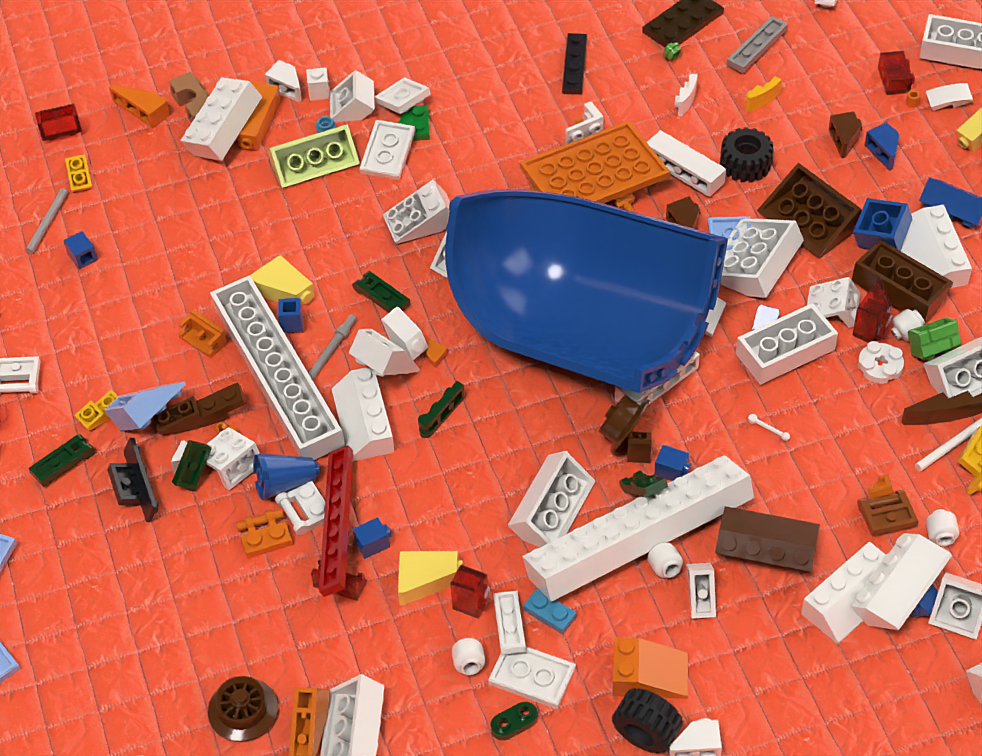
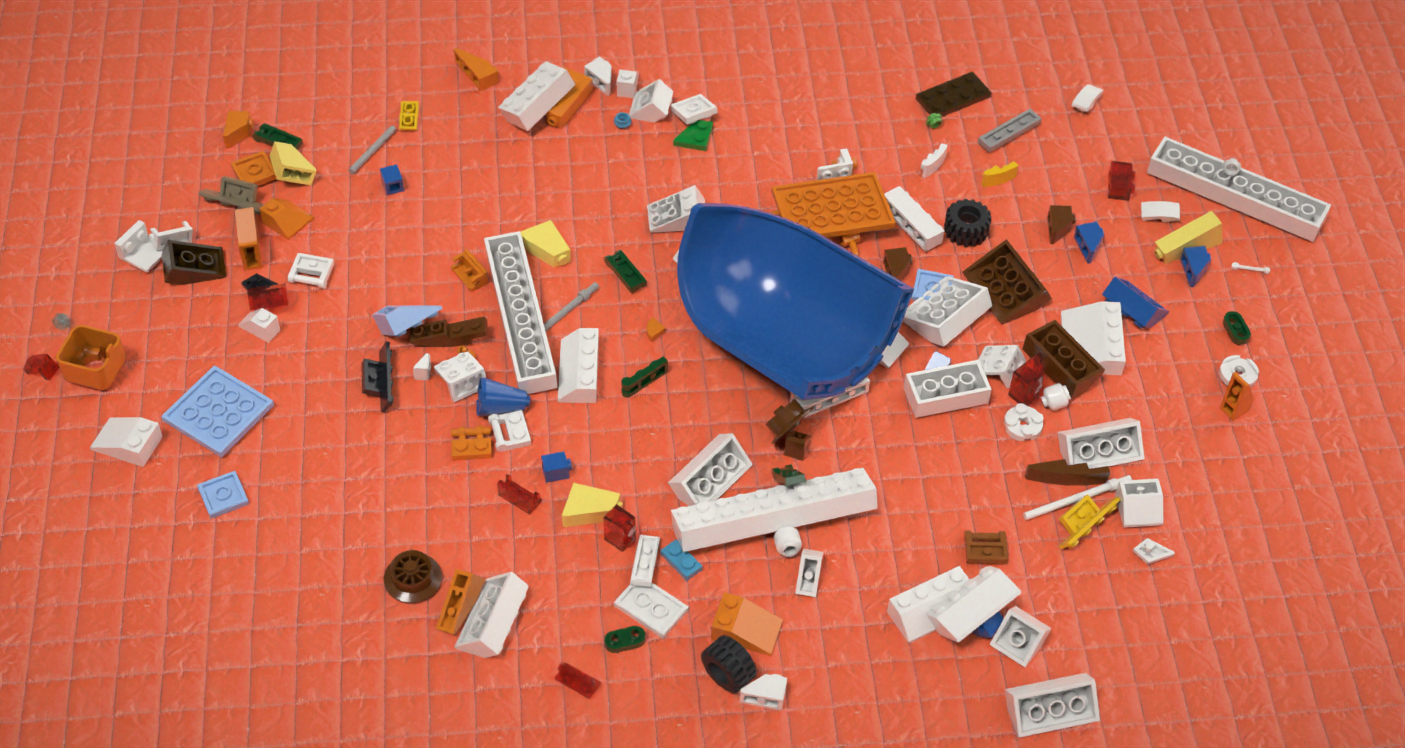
camera: 10 degrees right, 0 degrees up
dark green plate [28,434,96,487] -> none
clear red brick [35,103,82,141] -> none
yellow slope [74,389,118,431] -> none
medium nougat arch [169,72,209,124] -> none
dark green plate [172,440,212,490] -> none
yellowish green slope [267,124,360,188] -> none
blue brick [278,298,303,332] -> none
red plate [319,445,353,597] -> none
white slope [349,329,420,377] -> none
white tile [359,120,416,180] -> none
white slope [381,307,428,360] -> none
white head [451,638,485,675] -> none
black plate [562,33,587,95] -> none
blue brick [654,445,692,481] -> none
reddish brown slope [715,506,820,572] -> none
white hinge [748,414,790,441] -> none
blue brick [853,198,913,250] -> none
orange tile [868,474,894,499] -> none
orange piece [906,90,920,108] -> none
bright green brick [908,317,961,360] -> none
white head [926,509,960,546] -> none

